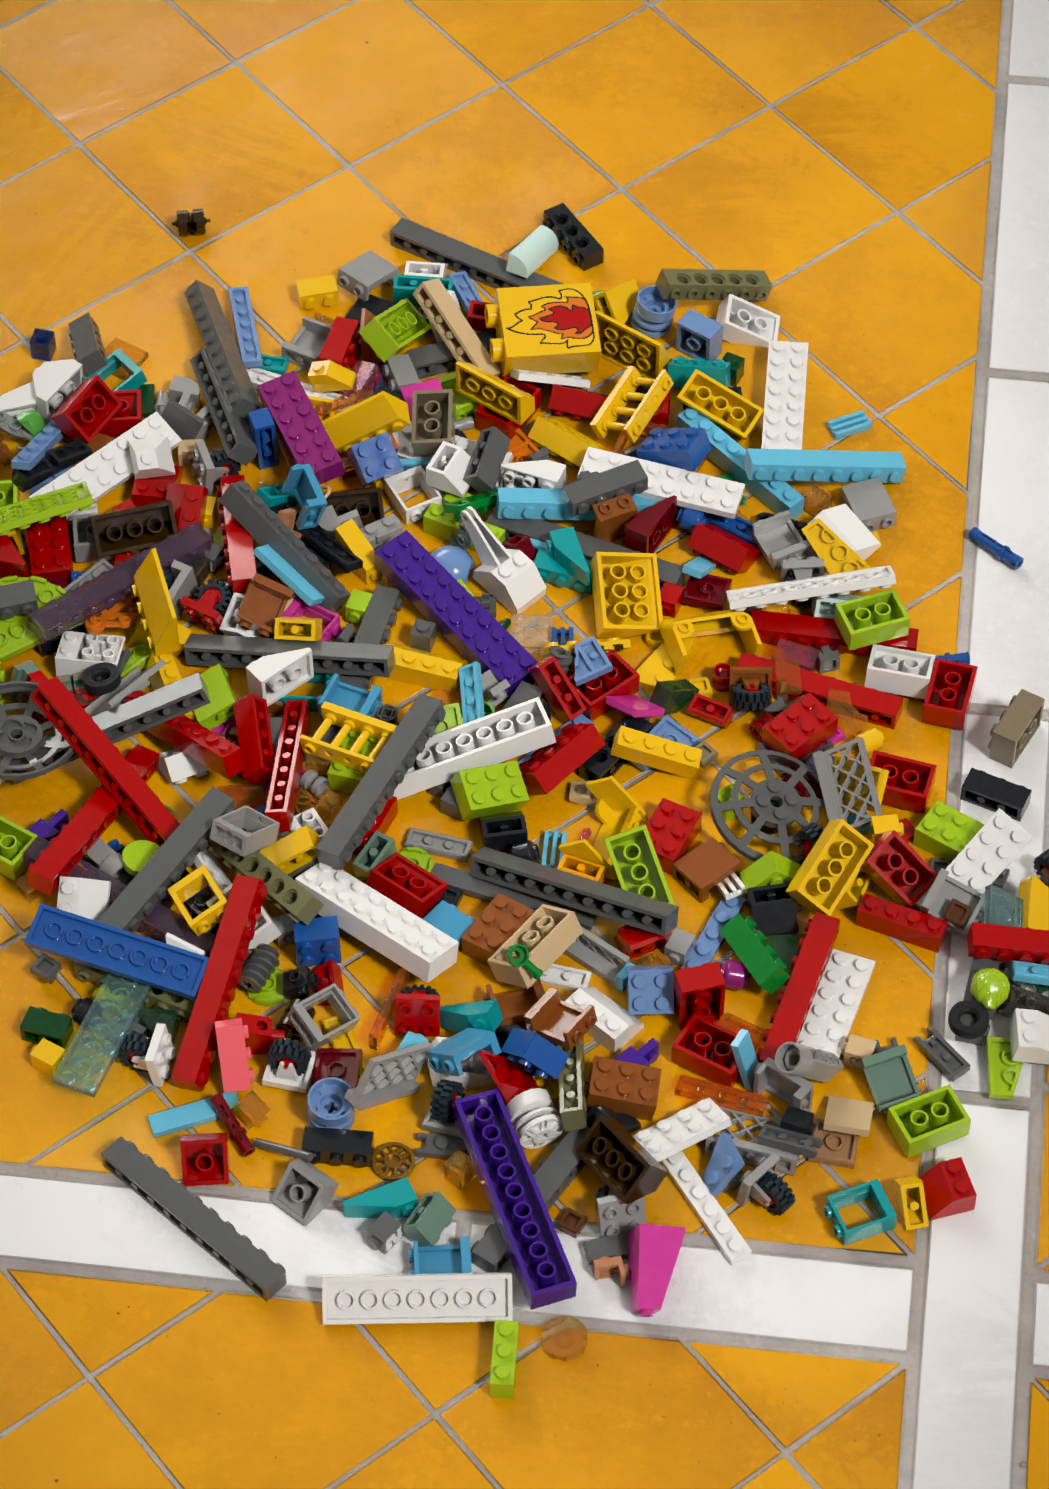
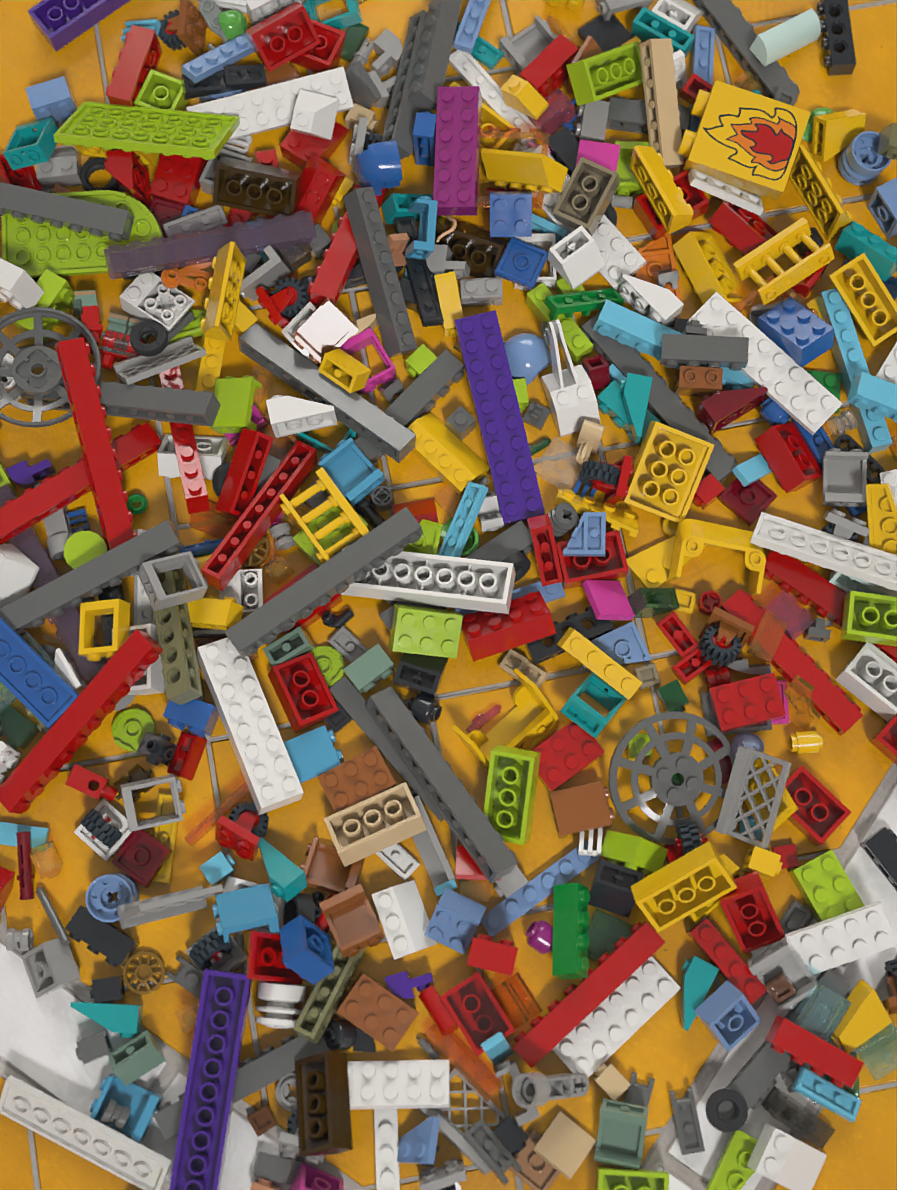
camera: 30 degrees right, 25 degrees up
coral brick [214,1018,254,1093] -> none
dark grey piece [238,943,280,993] -> none
medium azure tile [253,544,325,606] -> none
dark grey brick [463,426,511,493] -> none
green bar [506,944,543,980] -> none
medium azure tile [541,830,567,869] -> none
light orange brick [557,853,606,883] -> none
lime hair [970,968,1010,1010] -> none
none -> light grey wheel [5,928,34,951]
none -> black brick [90,976,126,1003]
none -> dark grey wheel [100,1099,131,1130]
none -> light grey gear [276,1073,297,1111]
none -> black arm [321,608,354,628]
none -> sand green brick [343,644,395,694]
none -> blue brick [355,140,402,196]
none -> light grey piece [416,1035,441,1060]
none -> red brick [419,985,458,1036]
none -> blue tile [495,237,548,290]
none -> teal window [560,672,627,739]
none -> tan beam [575,420,605,465]
none -> plate [579,455,634,505]
none -> dark green brick [655,679,689,712]
none -> red brick [671,648,712,685]
none -> teal slope [681,956,719,1031]
none -> medium blue brick [694,980,762,1052]
none -> clear wheel [828,409,858,437]

